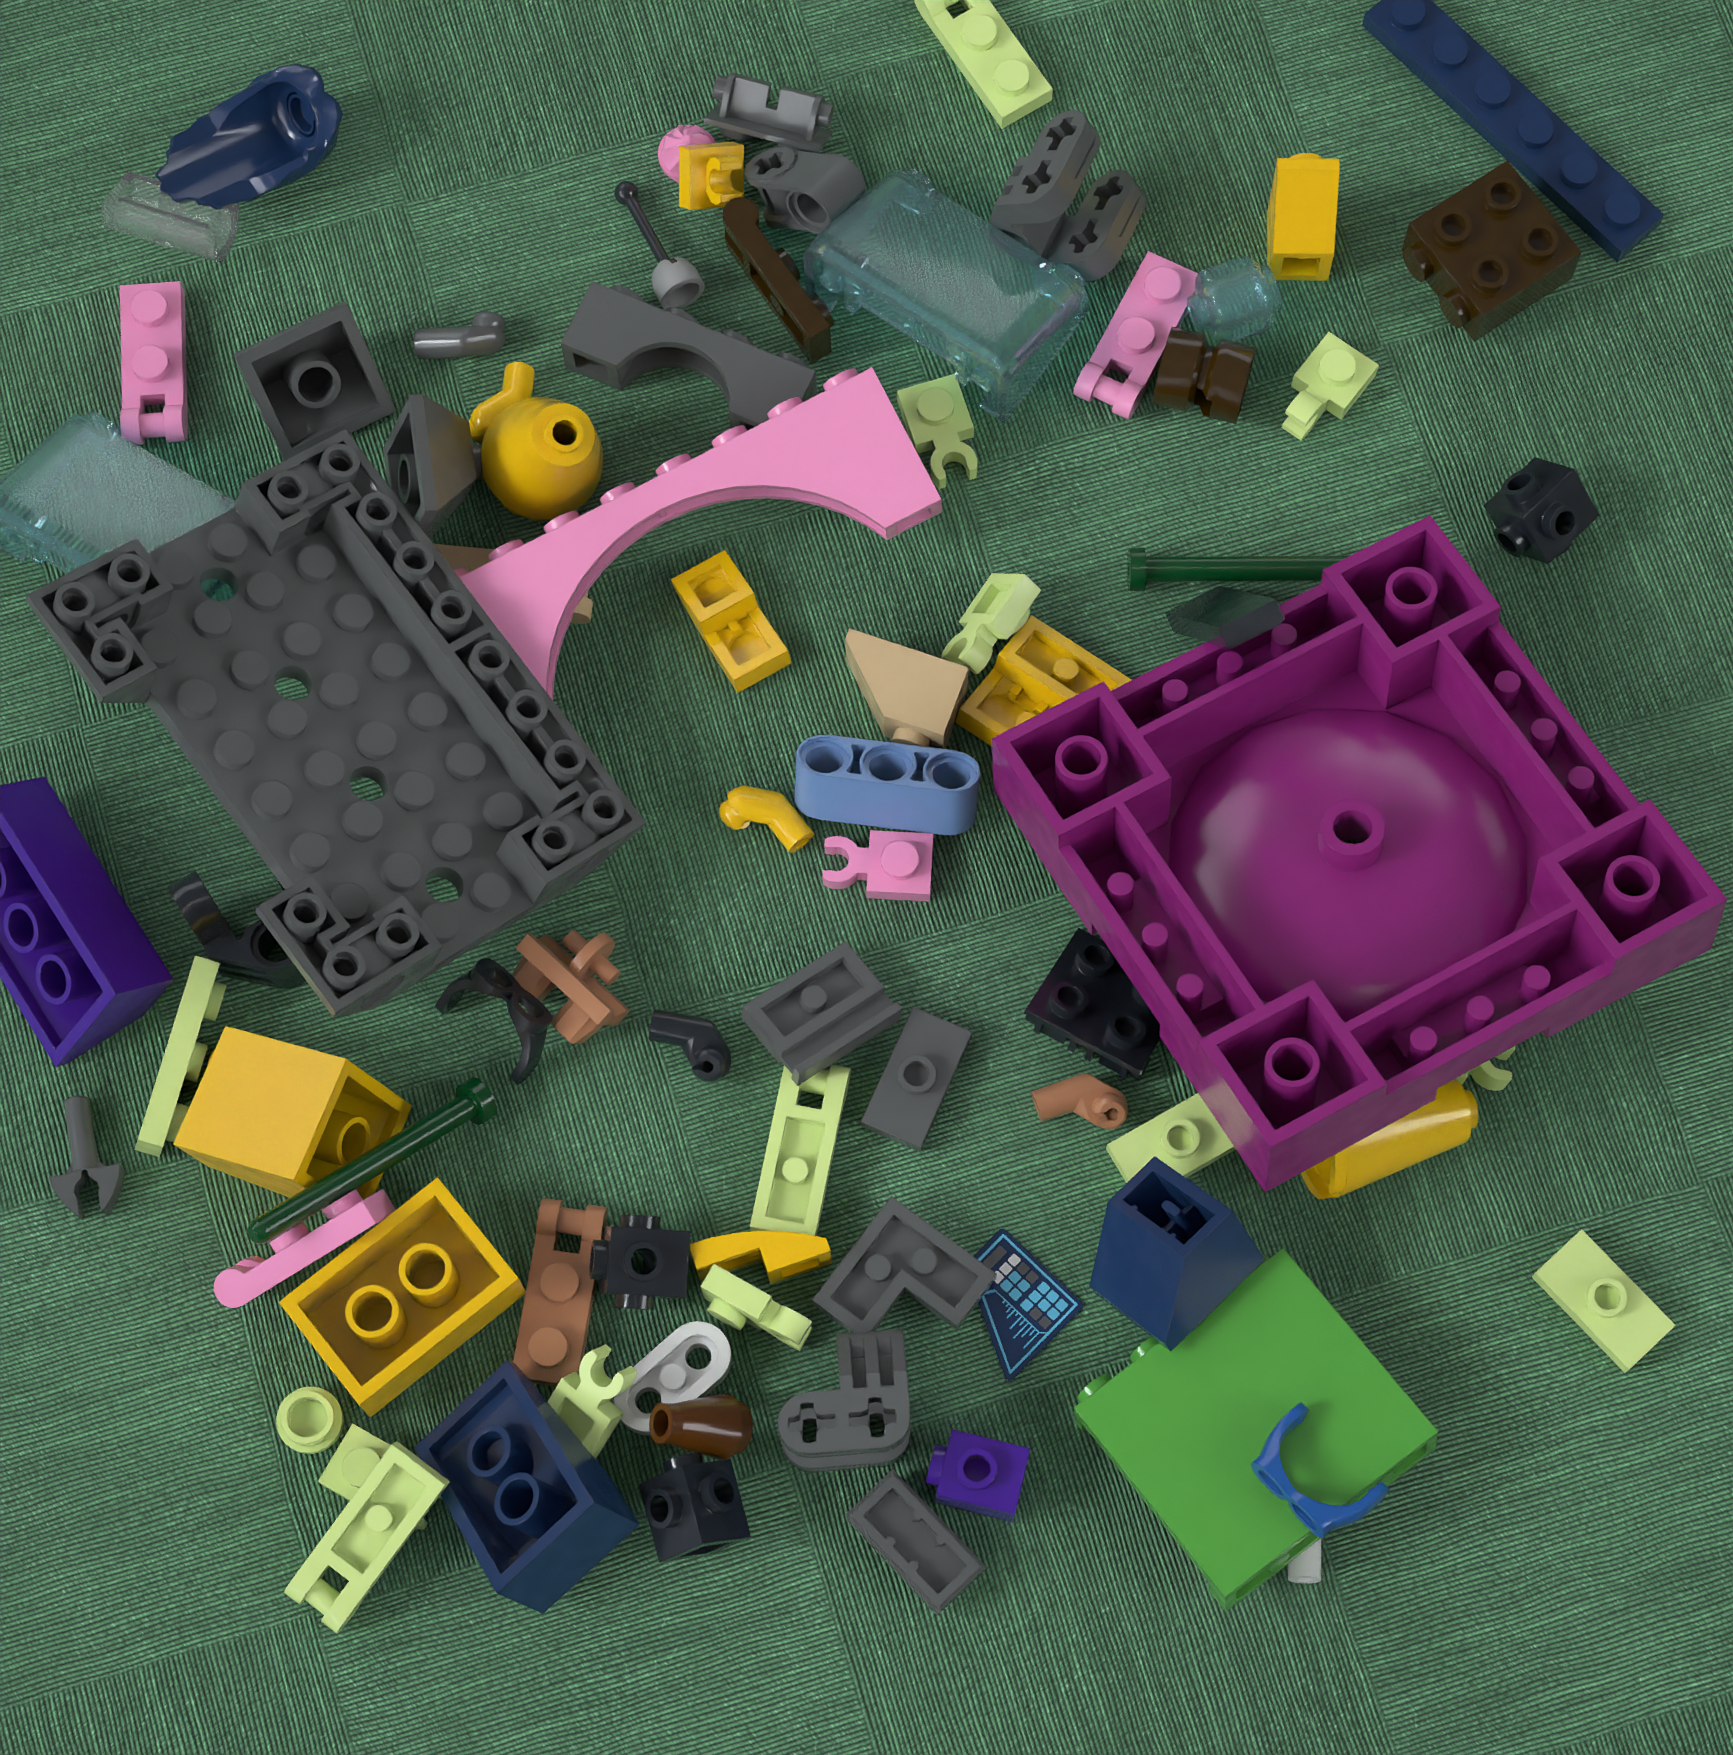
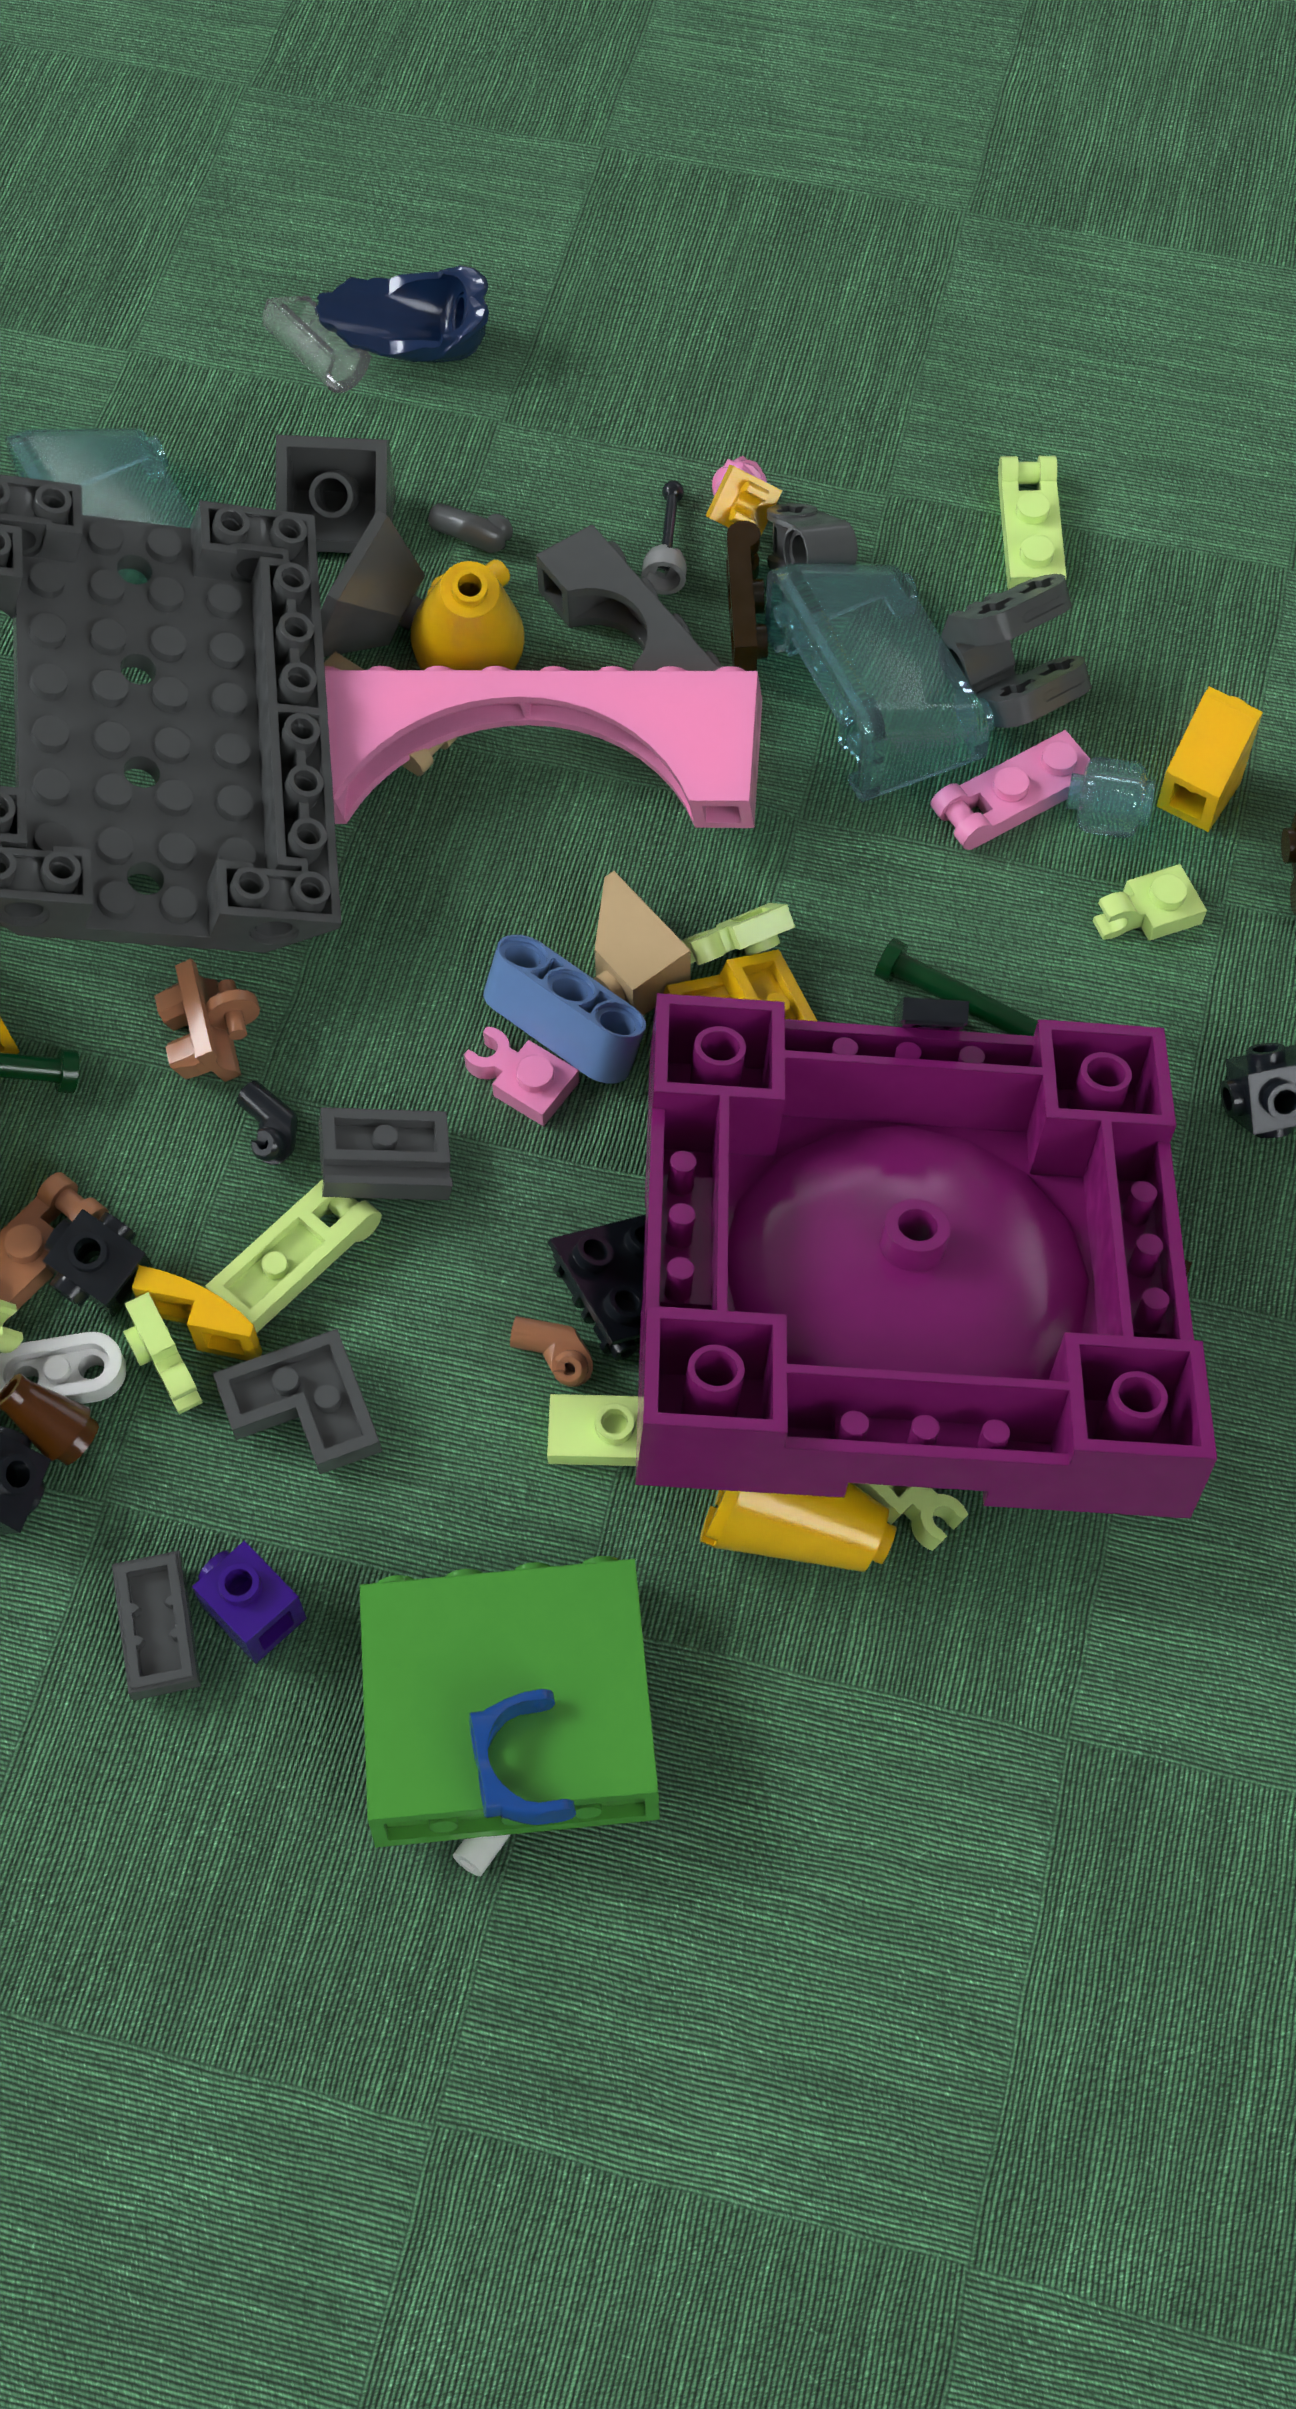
camera: 30 degrees right, 10 degrees down
bright pink plate [120,281,188,446] -> none
black cap [435,958,553,1085] -> none
yellow slope [671,550,791,693] -> none
dark grey hinge [704,72,835,153] -> none
yellow arm [719,785,814,853] -> none
dark grey piece [778,1329,911,1473] -> none
dark grey plate [861,1007,972,1152] -> none
yellowish green plate [897,374,977,489] -> none
dark blue sticker [973,1229,1083,1381] -> none
dark blue slope [1090,1156,1265,1352] -> none
dark brown wheel [1152,326,1256,424] -> none
yellowish green plate [1532,1229,1676,1373] -> none

